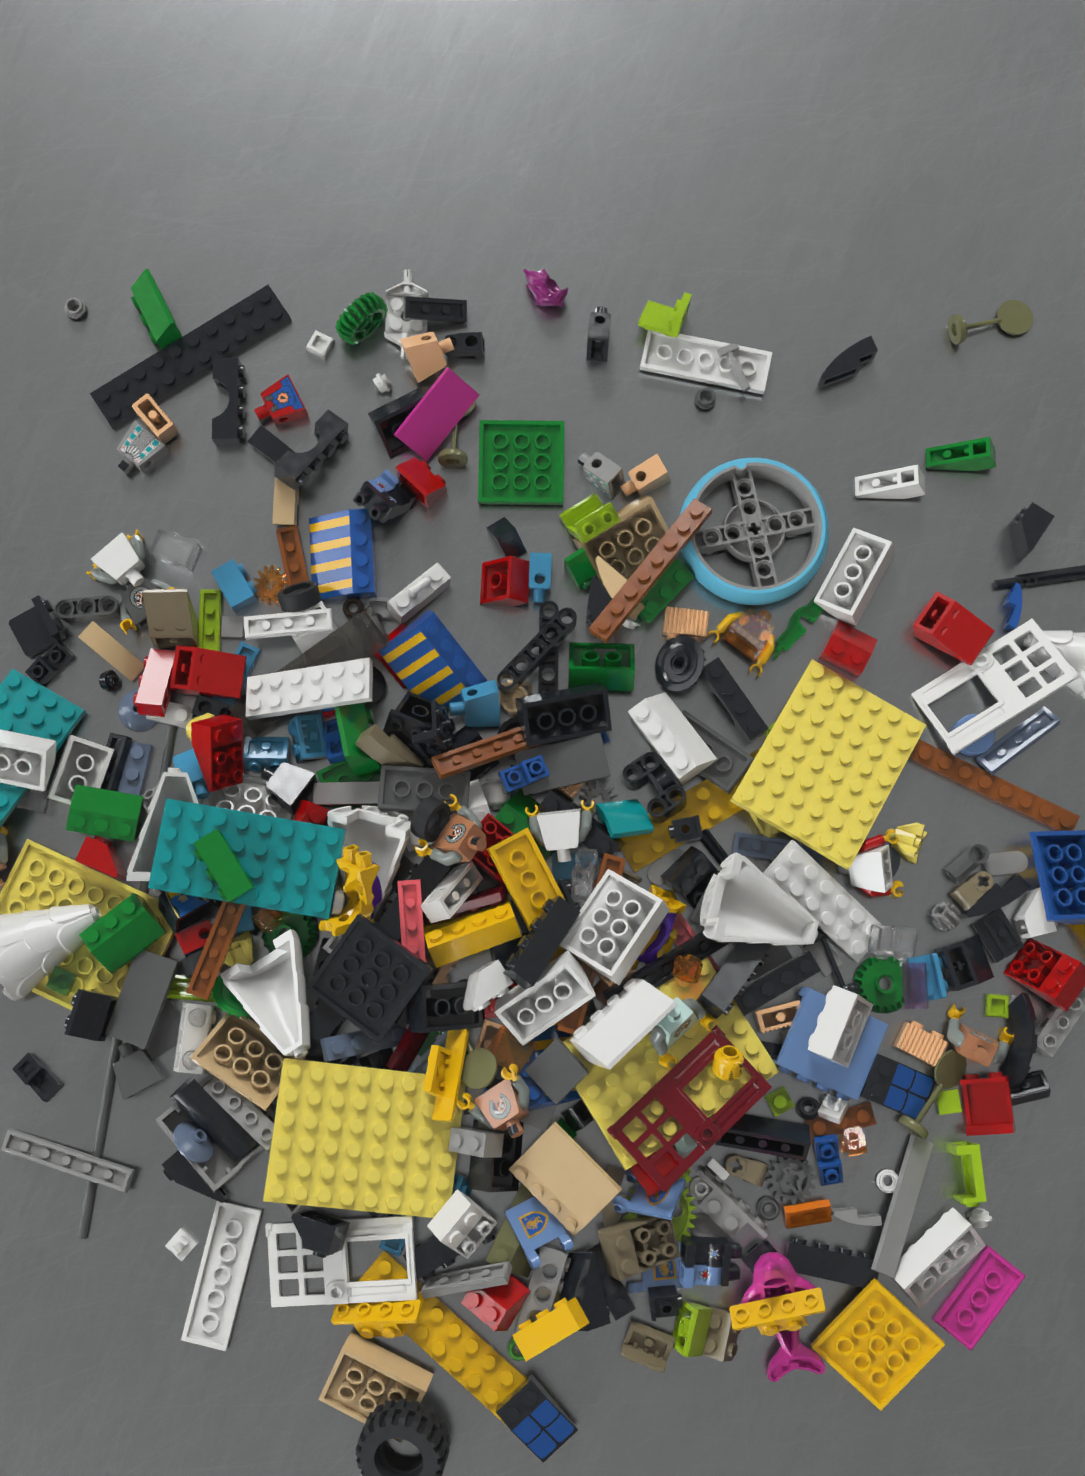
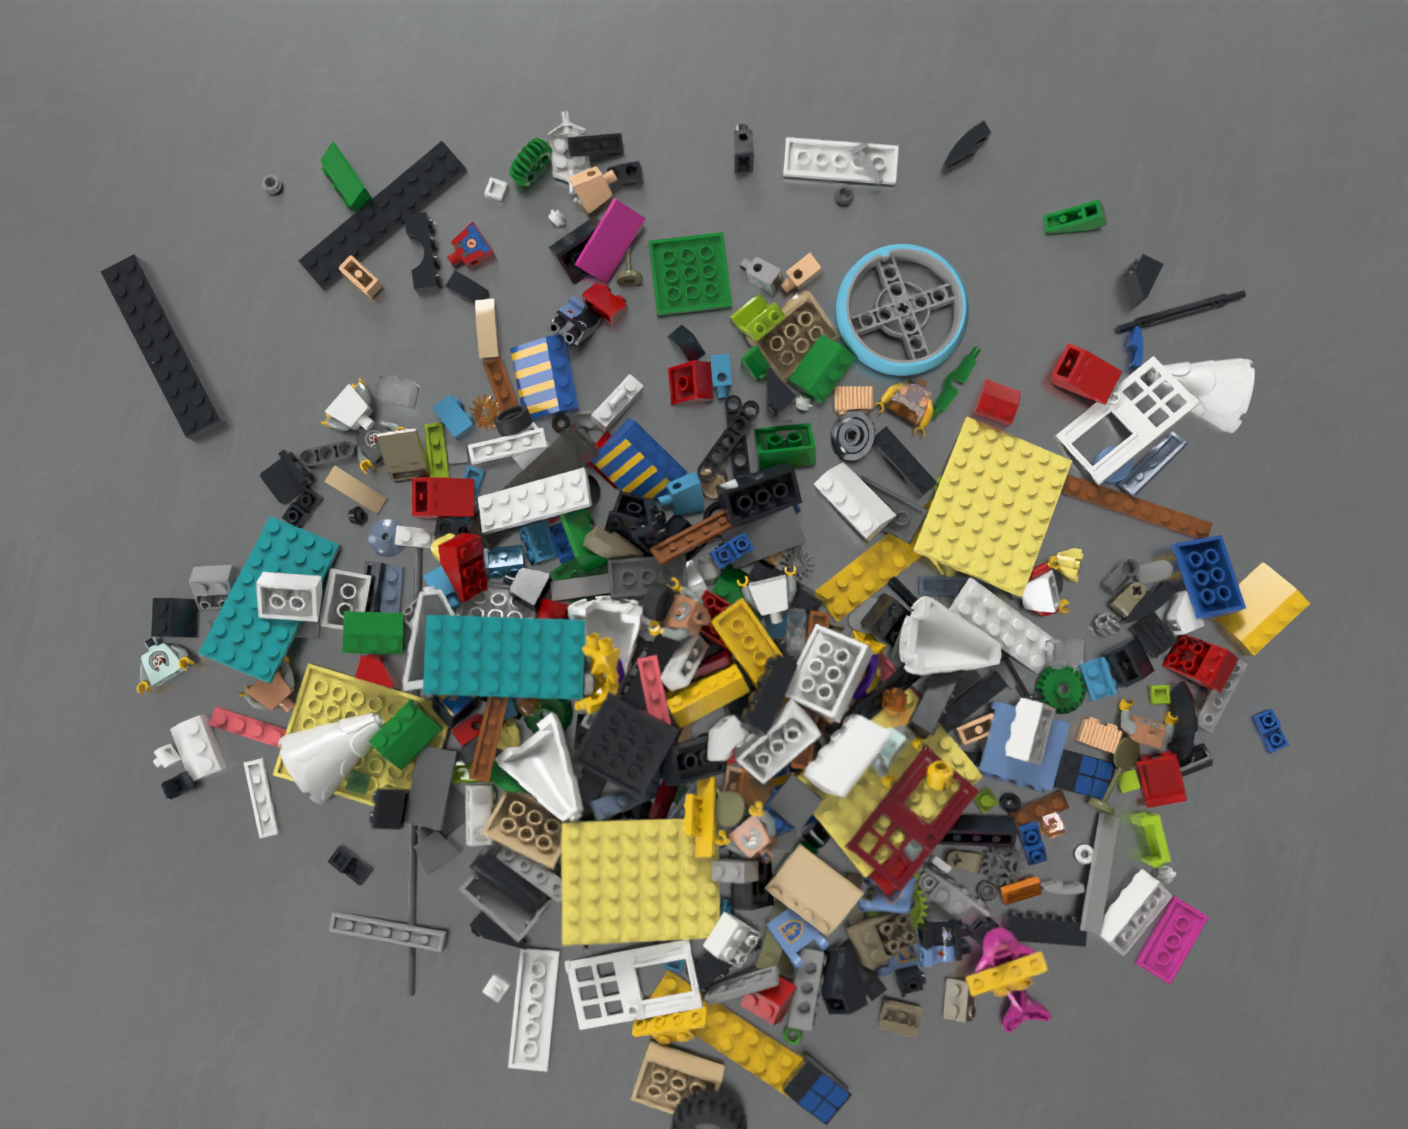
camera: 10 degrees left, 5 degrees up
torso [117,420,170,475] -> none
brick [133,648,175,717] -> none
sand blue dish [173,1121,214,1163] -> none
green brick [193,829,256,903] -> none
black arch [274,410,349,491] -> none
black slope [291,1209,350,1258] -> none
yellow brick [512,1297,590,1361] -> none
magenta hair [523,269,568,307] -> none
dark orange plate [588,499,712,643] -> none
teal slope [595,799,654,839] -> none
tan slope [596,556,645,620] -> none
black beam [623,752,687,823] -> none
lime bracket [638,292,692,338] -> none
black brick [668,815,703,844] -> none
lime slope [671,1299,713,1357] -> none
yellow plate [811,1278,945,1411] -> none
white slope [814,528,896,626] -> none
white tile [818,1094,849,1124] -> none
white slope [855,465,925,499] -> none
clear purple plate [902,963,929,1009] -> none
olive piece [947,300,1034,345] -> none

